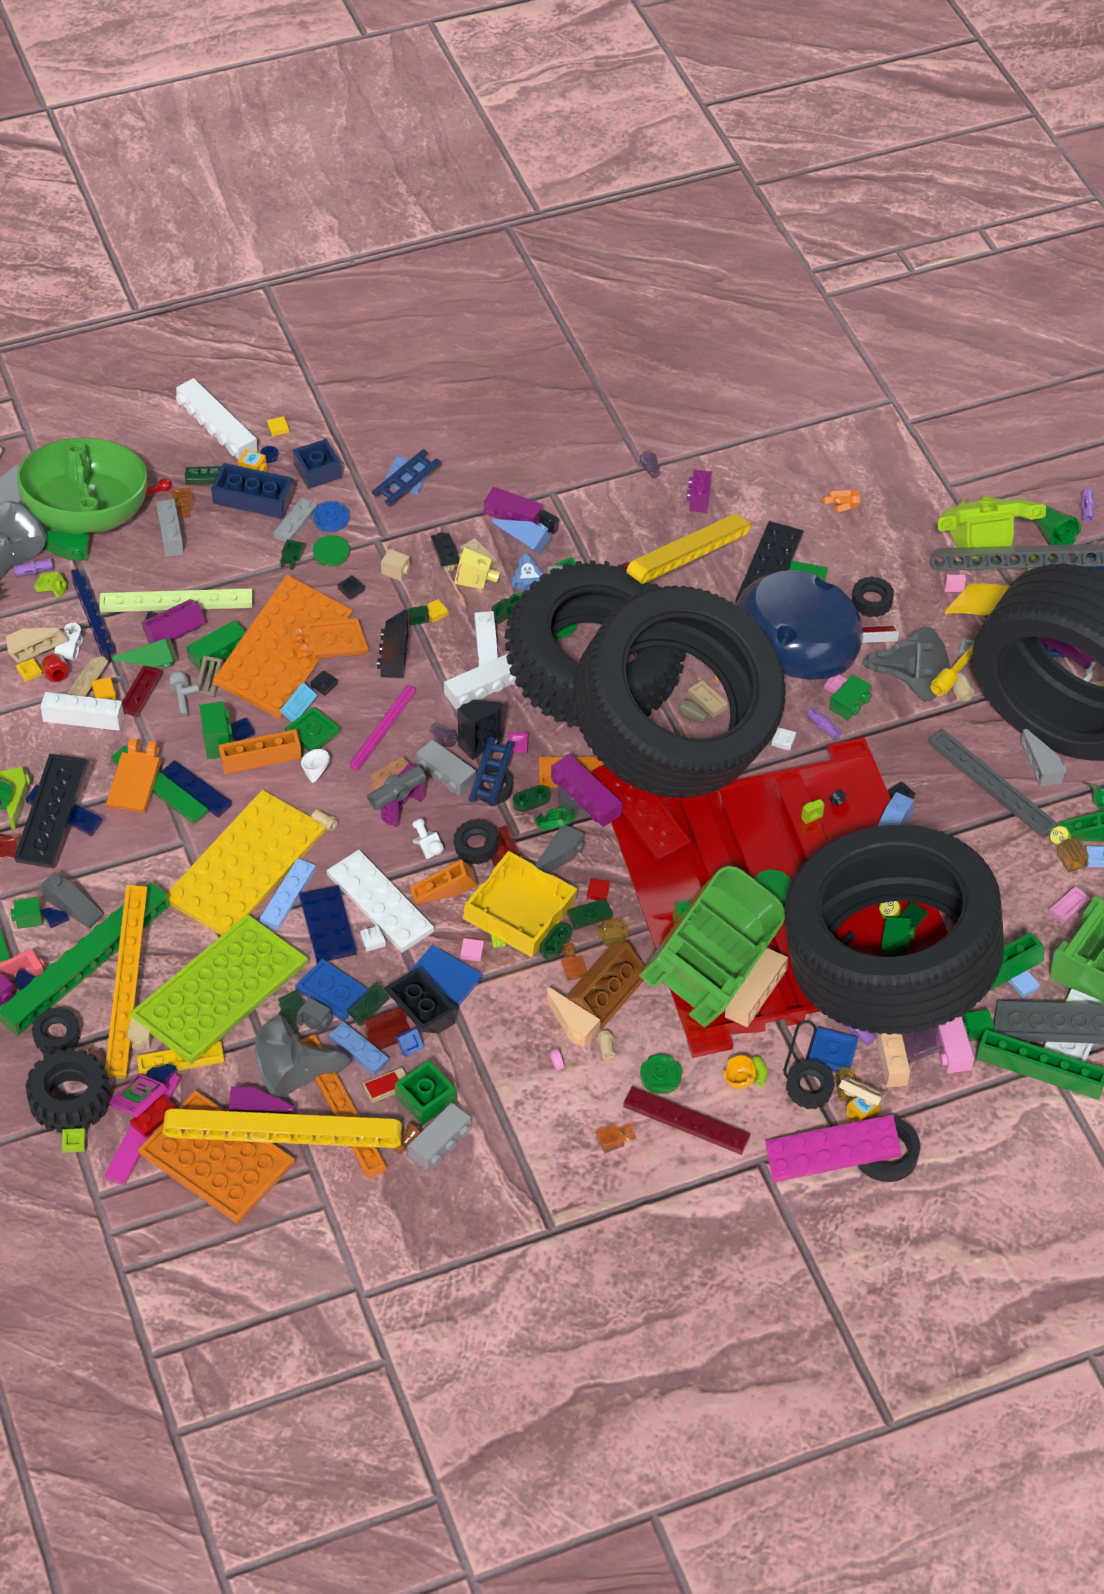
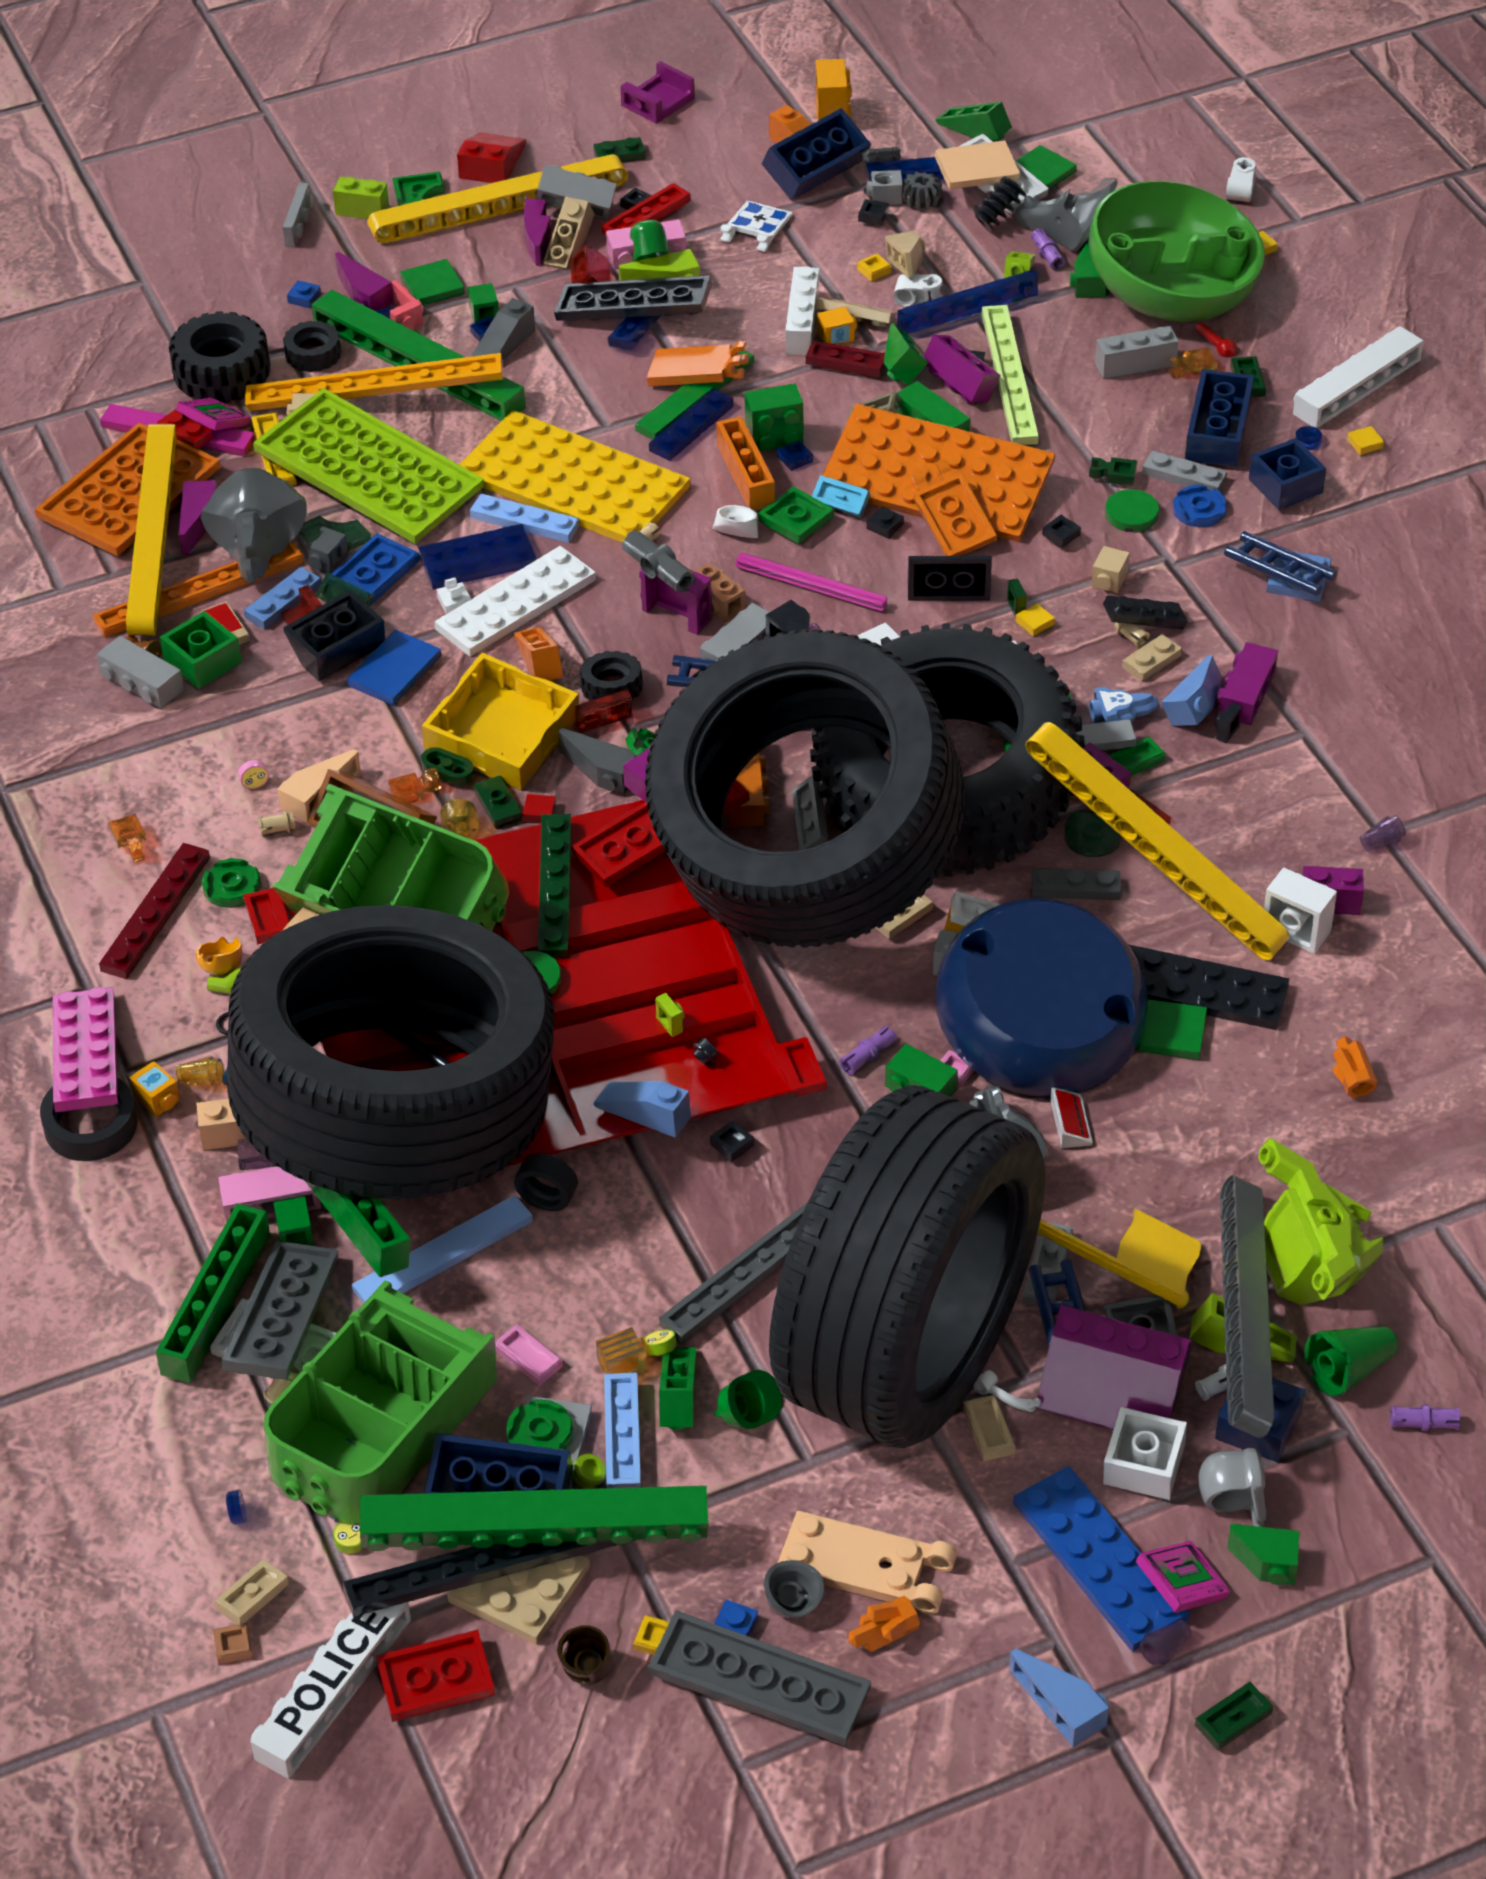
camera: 90 degrees right, 5 degrees down
red head [41,654,69,682] -> none
lime plate [62,1128,85,1153] -> none
clear blue tile [146,1064,177,1085] -> none
light grey piece [169,672,200,716] -> none
light orange brick [238,449,268,472] -> none
plate [395,1028,424,1057] -> none
white piece [412,818,444,859] -> none
light yellow torso [454,547,500,589] -> none
bright pink tile [460,938,484,962] -> none
white tile [771,727,796,751] -> none
black tyre [786,1060,835,1109] -> none
tan plate [839,1076,886,1106] -> none
black tyre [851,576,894,617] -> none
bright pink tile [944,575,966,592] -> none
none -> dark green plate [538,814,571,958]
none -> white brick [1264,867,1337,954]

